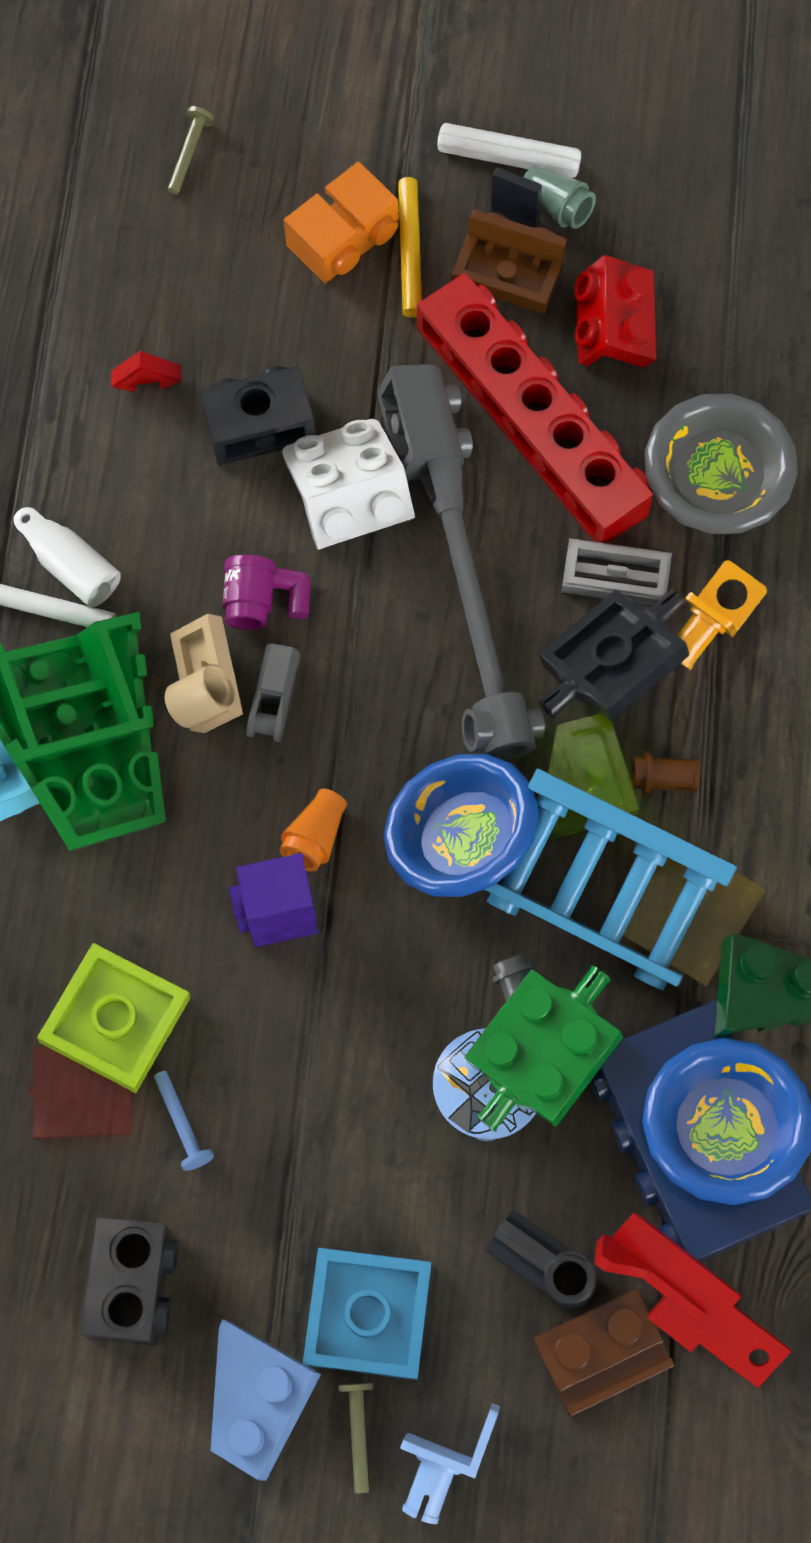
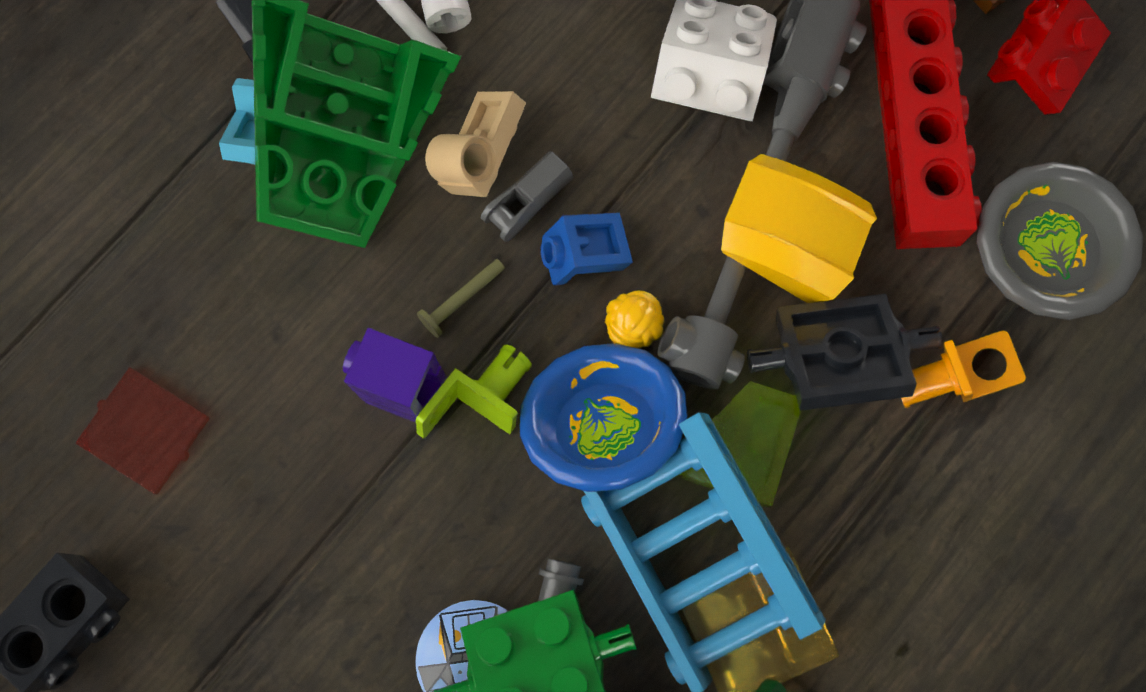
camera: 35 degrees right, 5 degrees up
lime plate [37,943,190,1093] -> none
medium blue pin [154,1071,214,1171] -> none
magenta piece [223,555,311,630] -> none
orange cone [280,789,347,872] -> none
light grey tile [561,538,672,606] -> none
reddish brown pin [631,752,700,795] -> none
none -> lime bracket [416,345,532,438]
none -> olive pin [417,259,505,338]
none -> blue bracket [541,213,633,285]
none -> yellow piece [605,290,664,349]
none -> yellow slope [721,154,877,303]

